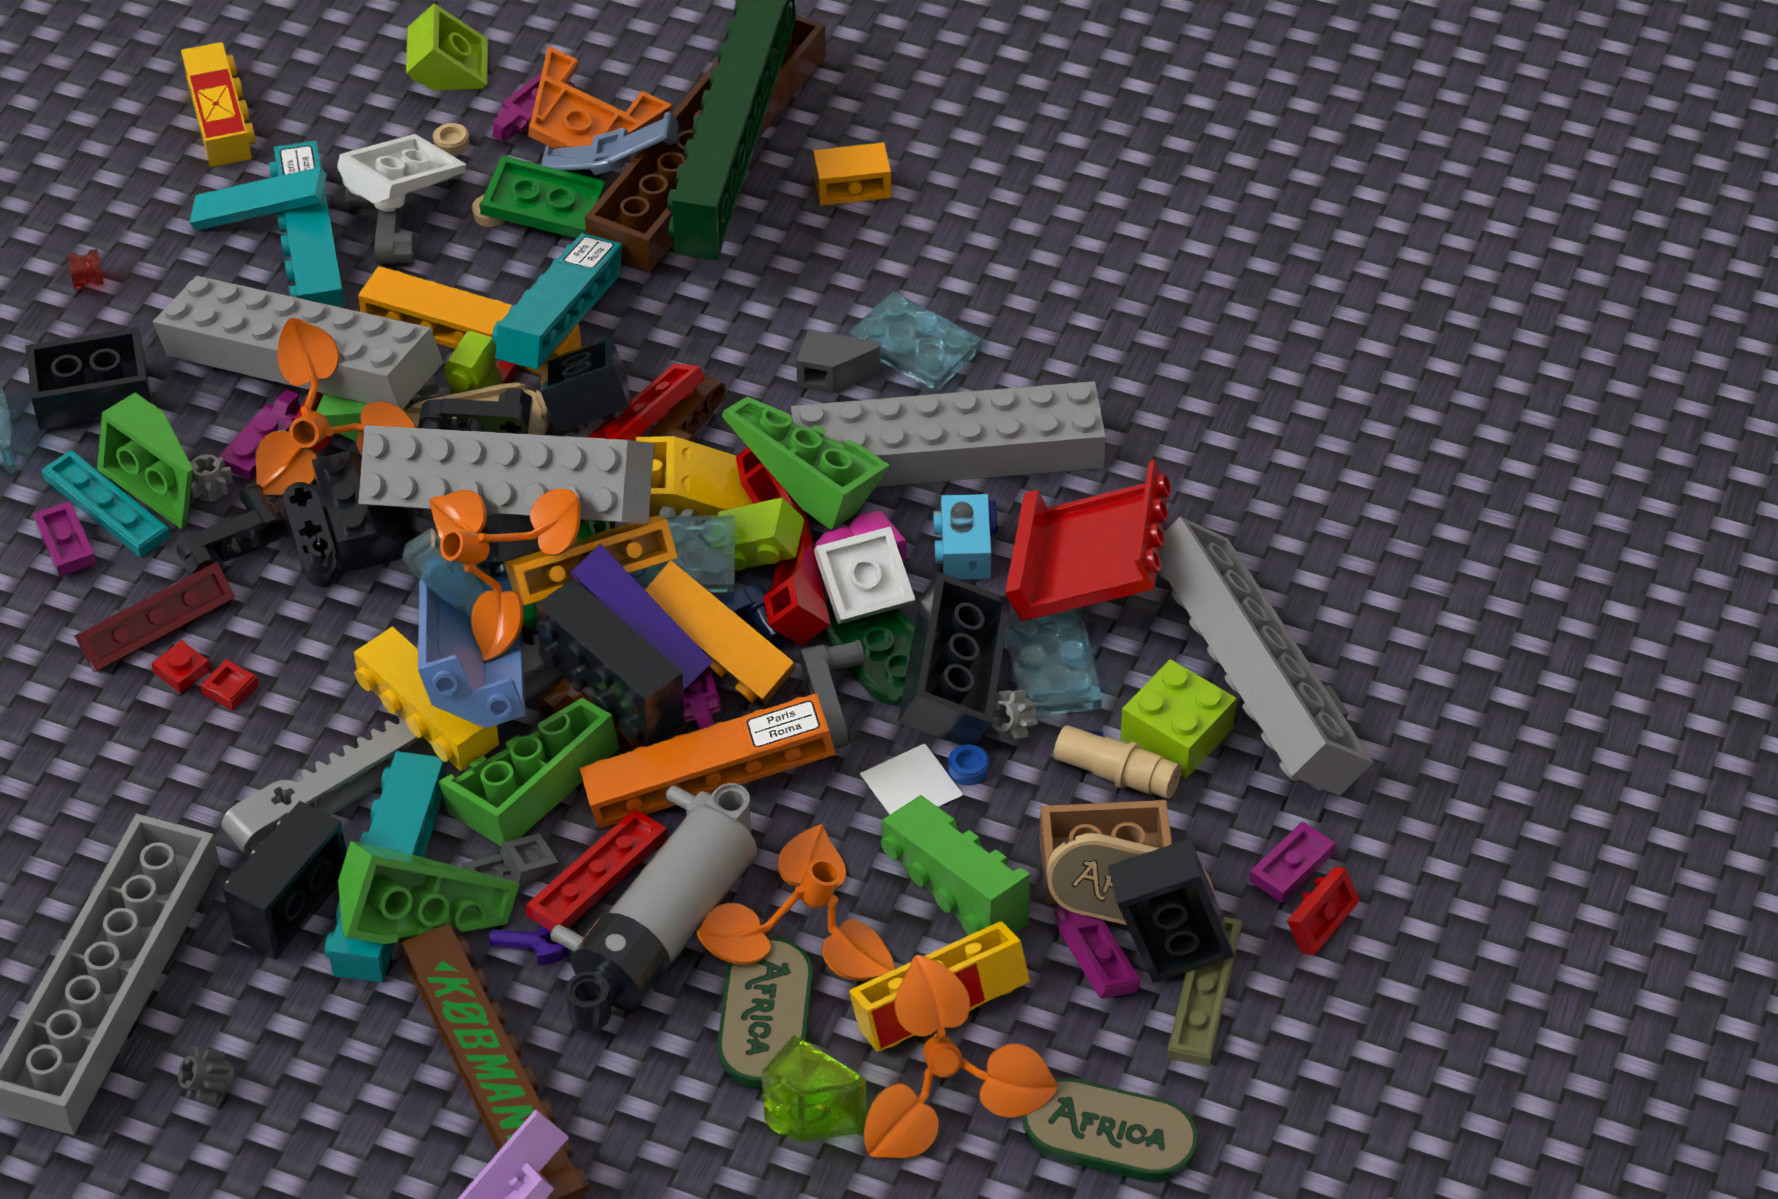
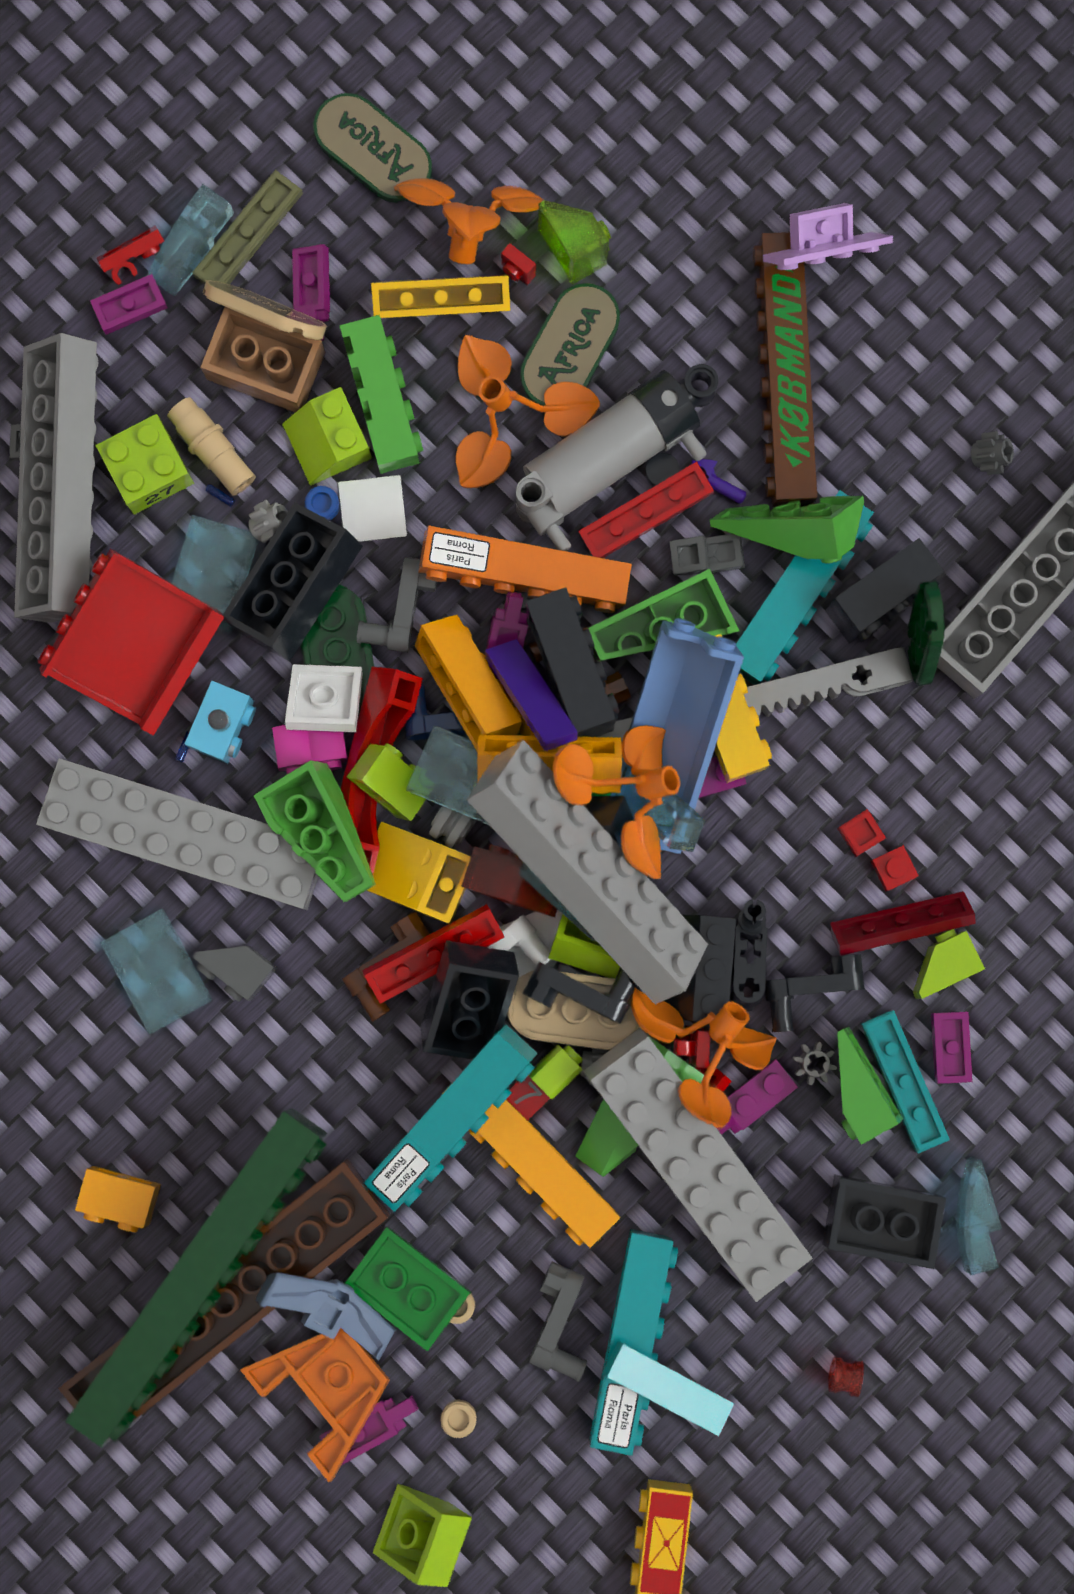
camera: 160 degrees left, 35 degrees up
white slope [337,134,466,211] -> none
black brick [1108,839,1235,983] -> none
none -> clear light blue slope [147,184,234,296]
none -> lime slope [282,387,372,486]
none -> red plate [501,243,536,285]
none -> red plate [673,1025,710,1068]
none -> dark green tile [907,581,944,686]
none -> lime slope [913,929,985,999]

